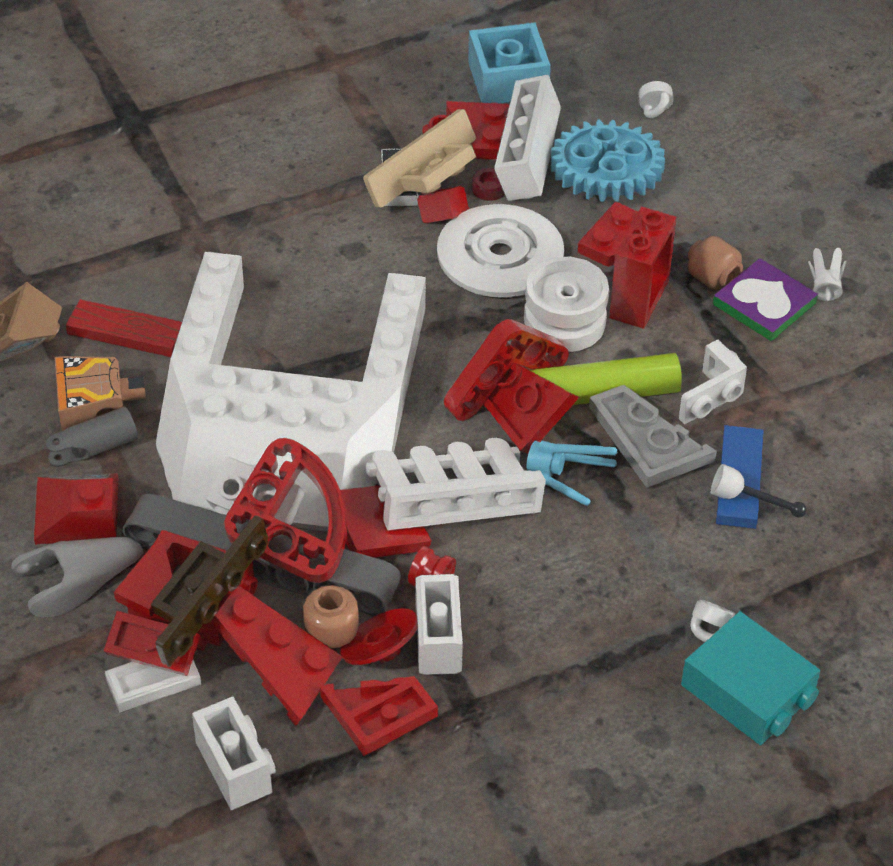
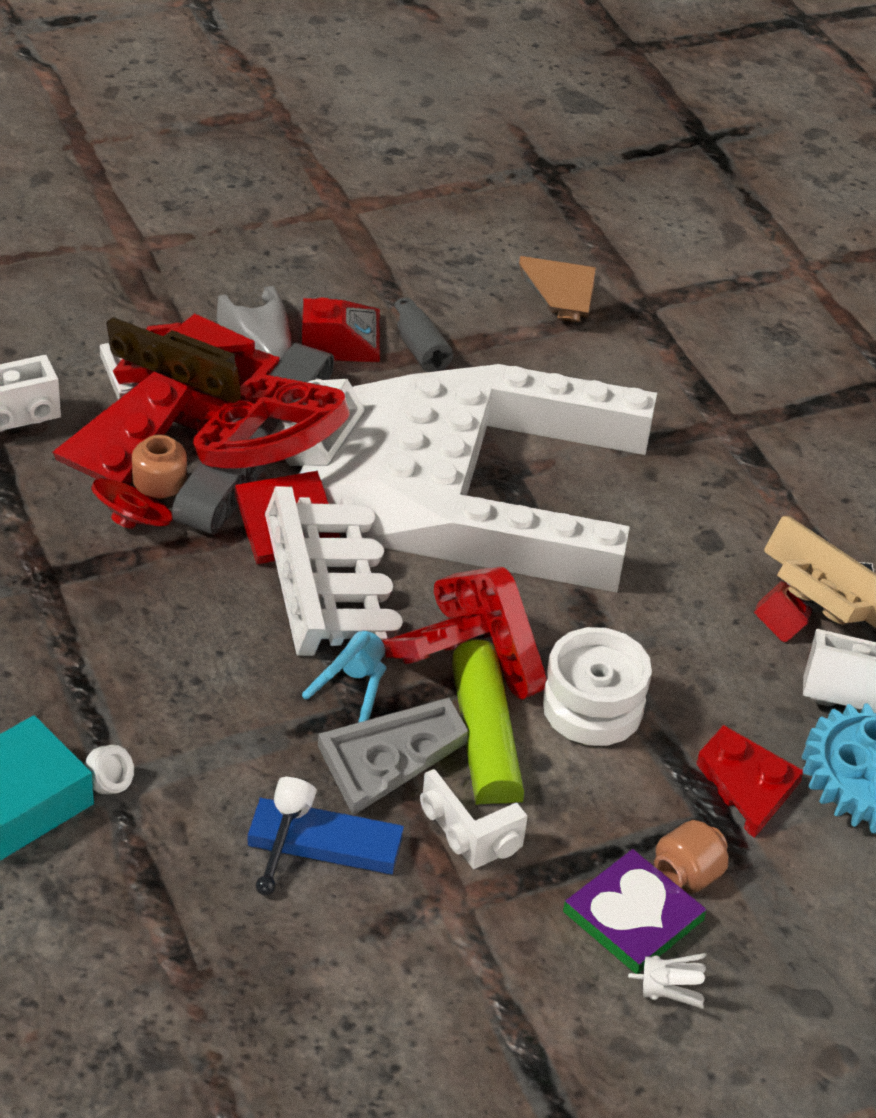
camera: 90 degrees right, 5 degrees down
torso [55,356,146,431] -> none
red tile [66,299,182,357] -> none
red wing [320,676,438,756] -> none
red wheel [408,546,456,587] -> none
white brick [416,574,462,675] -> none
white piece [437,204,564,297] -> none
red window [609,206,677,329] -> none

